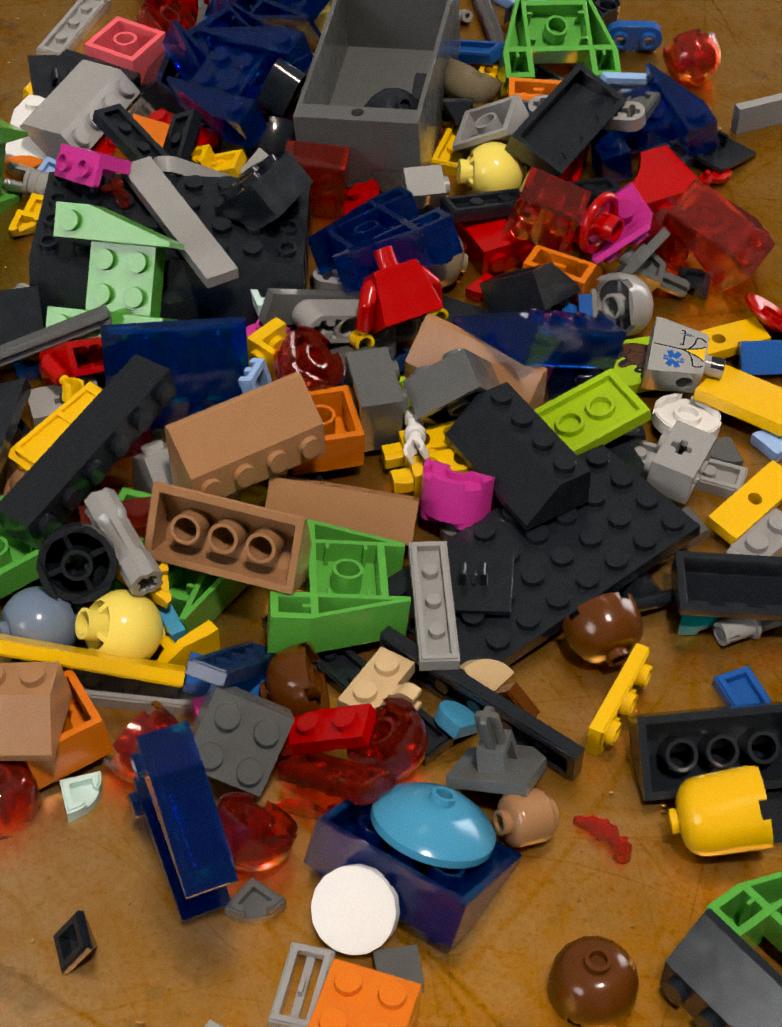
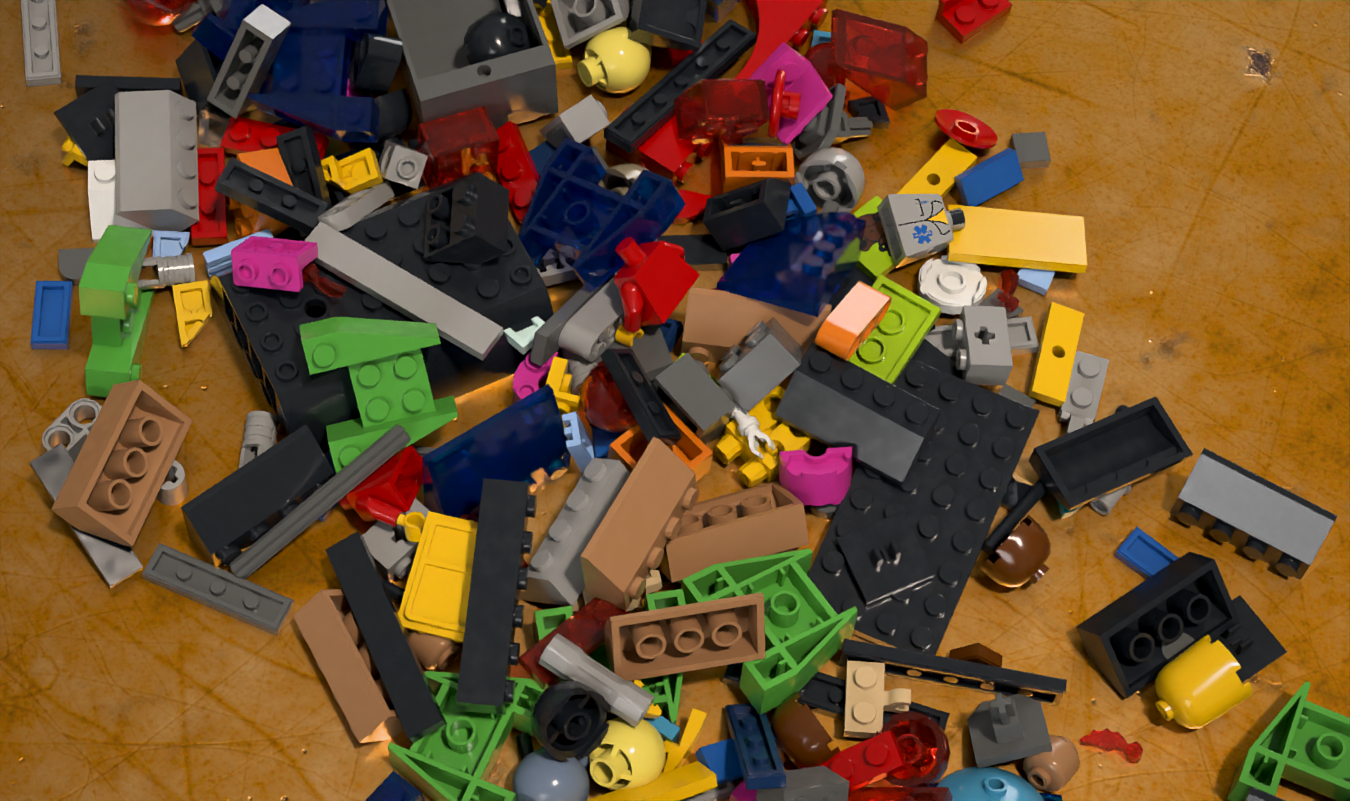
camera: 35 degrees left, 15 degrees up
coral brick [84,16,167,85] -> none
light grey tile [408,541,460,671] -> none
dark azure tile [434,700,479,739] -> none
tan tile [459,658,514,692] -> none
yellow tile [585,643,654,757] -> none
none -> dark grey brick [207,4,292,119]
none -> black tile [600,348,682,445]
none -> beam [815,281,892,361]
none -> clear red piece [996,269,1020,312]

